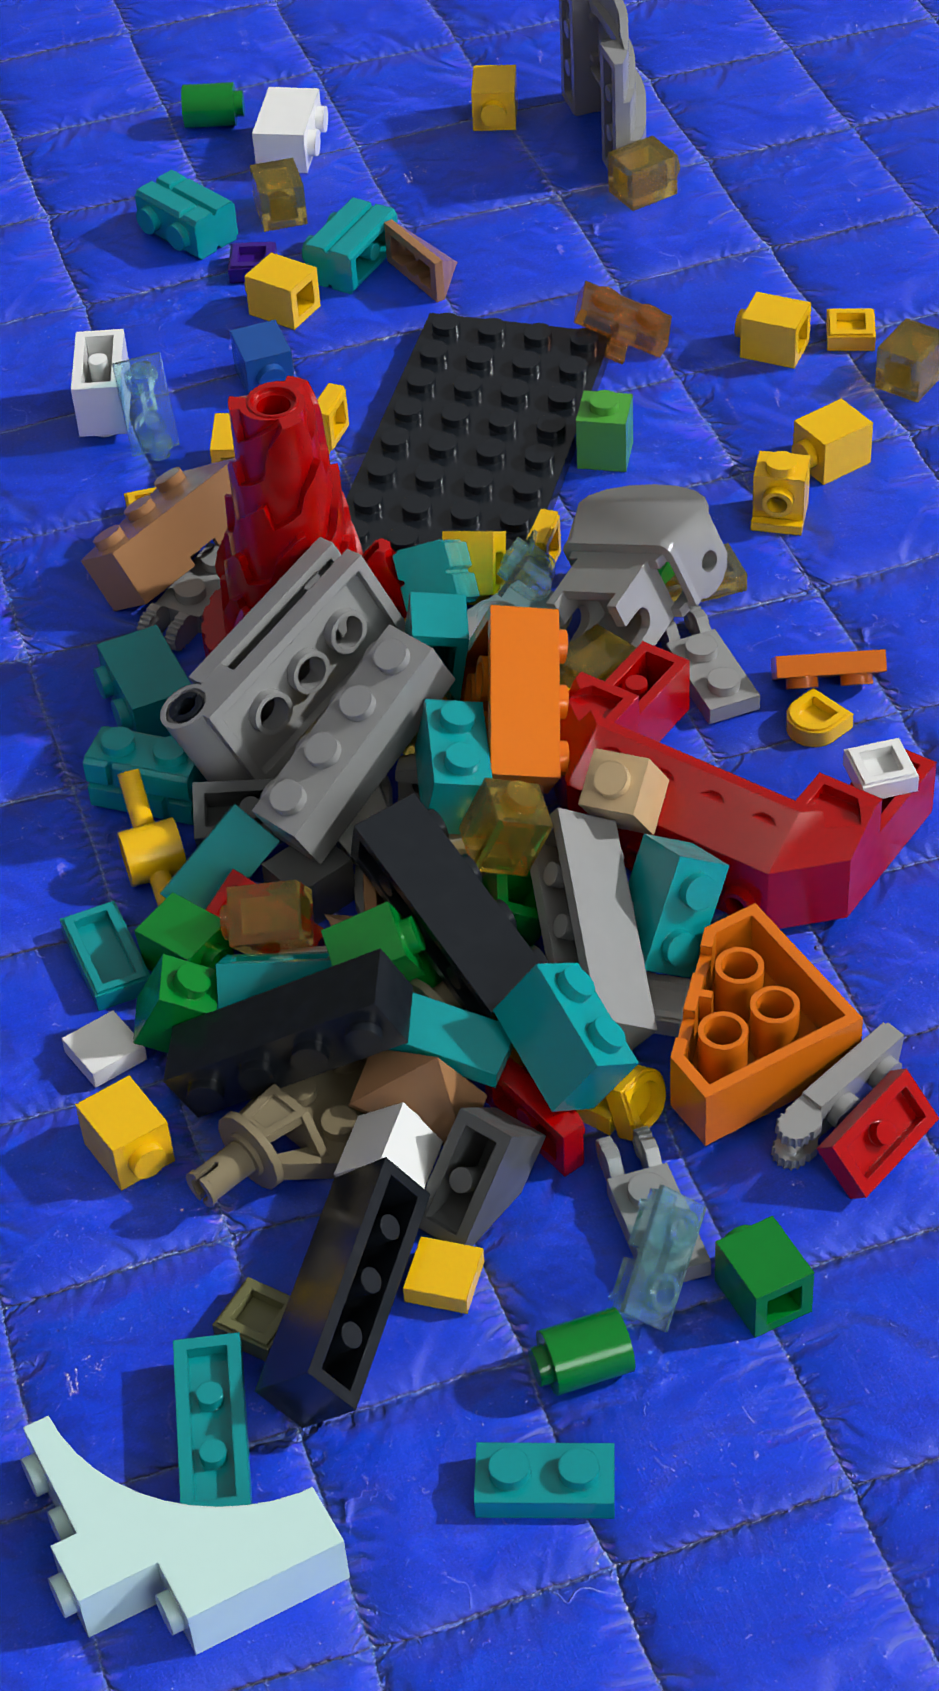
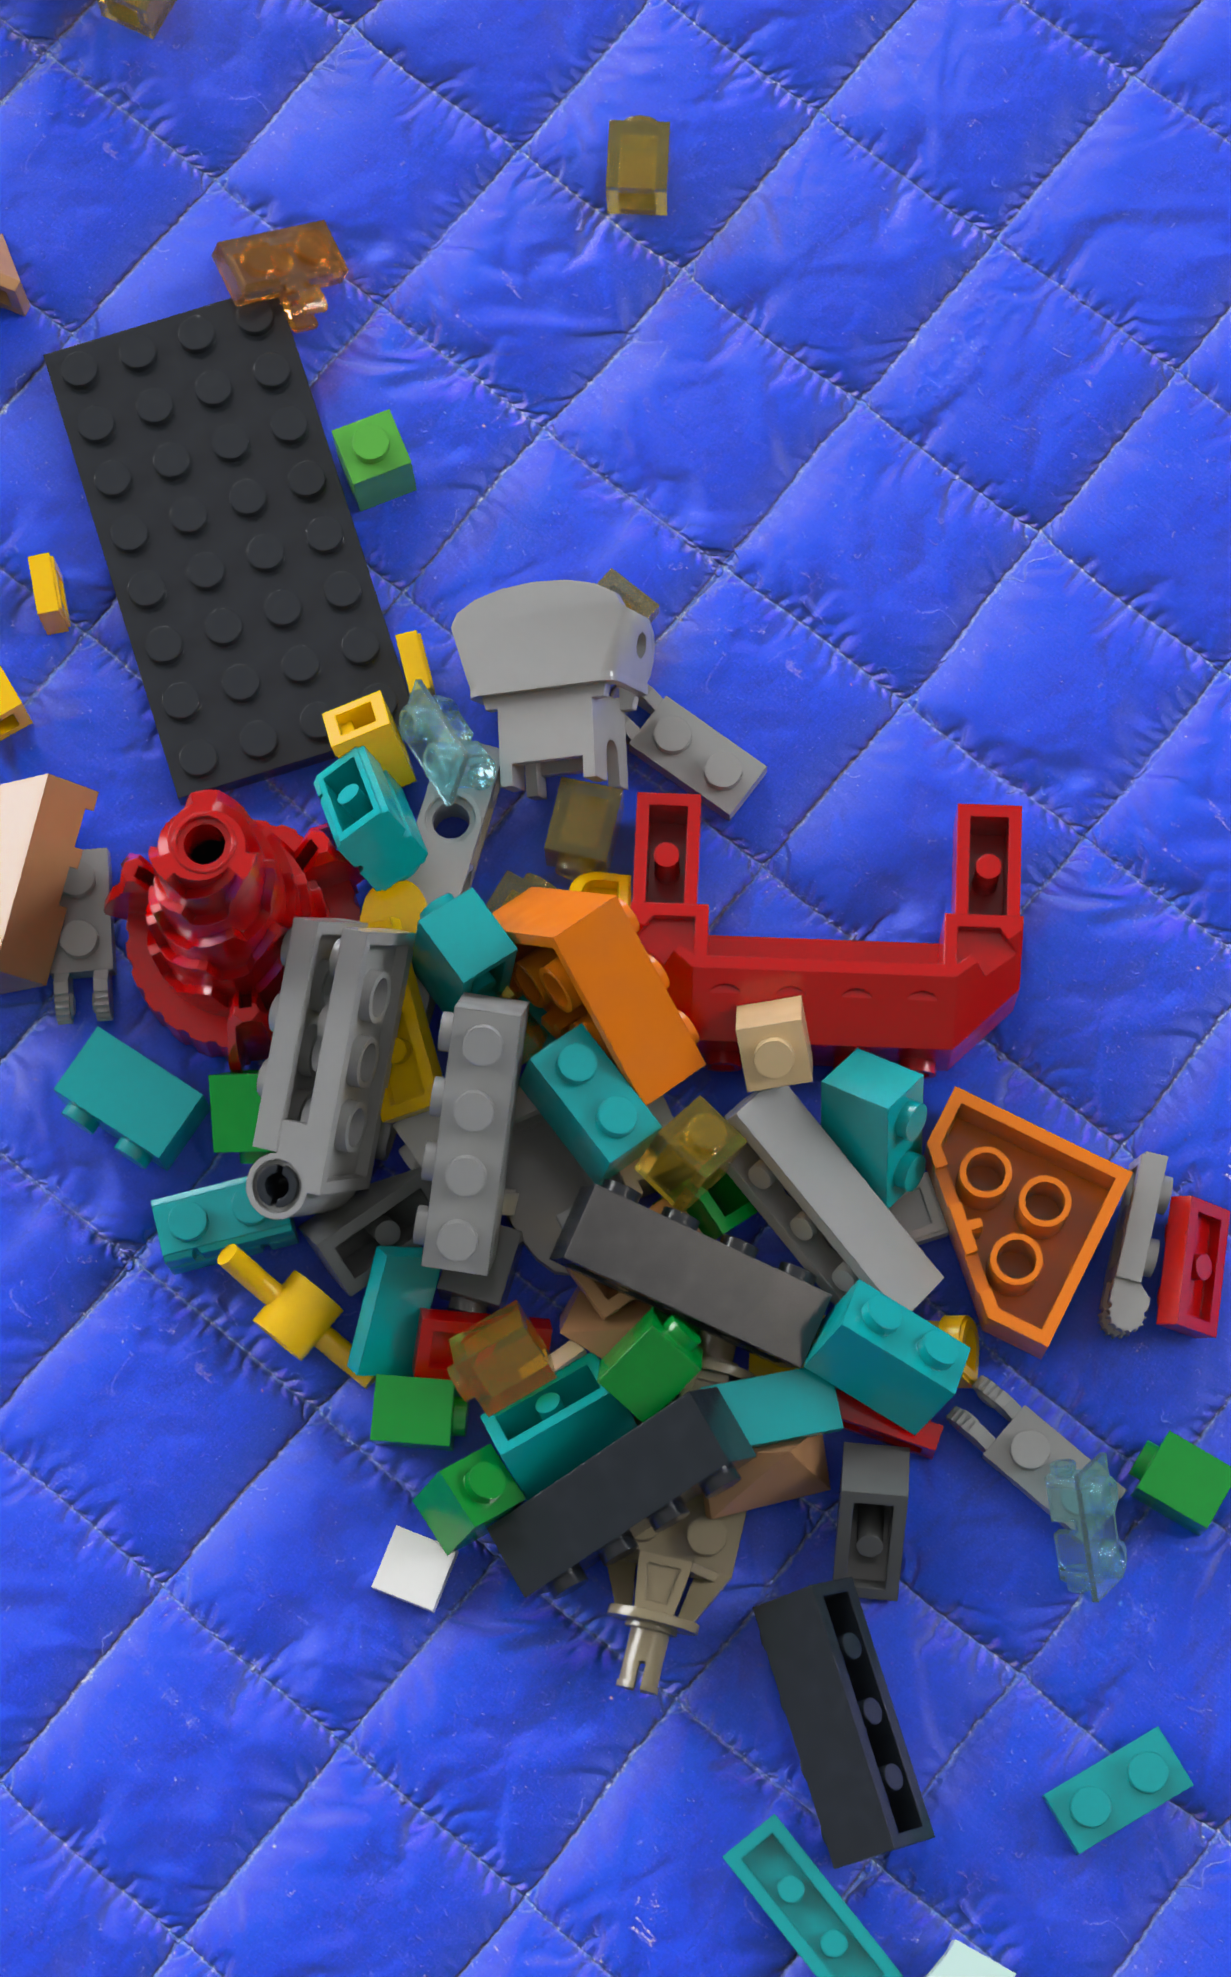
camera: 30 degrees left, 30 degrees up
teal tile [59,901,150,1011] -> none
yellow brick [75,1075,175,1191] -> none
olive tile [212,1277,290,1362] -> none
white brick [334,1102,443,1189] -> none
yellow tile [403,1236,484,1314] -> none
green brick [528,1307,636,1396] -> none
yellow brick [734,291,811,369] -> none
yellow brick [751,451,811,535] -> none
orange plate [771,649,887,690] -> none
yellow tile [786,688,854,747] -> none
yellow brick [791,398,873,485] -> none
yellow tile [826,308,876,351] -> none
white tile [843,738,919,799] -> none

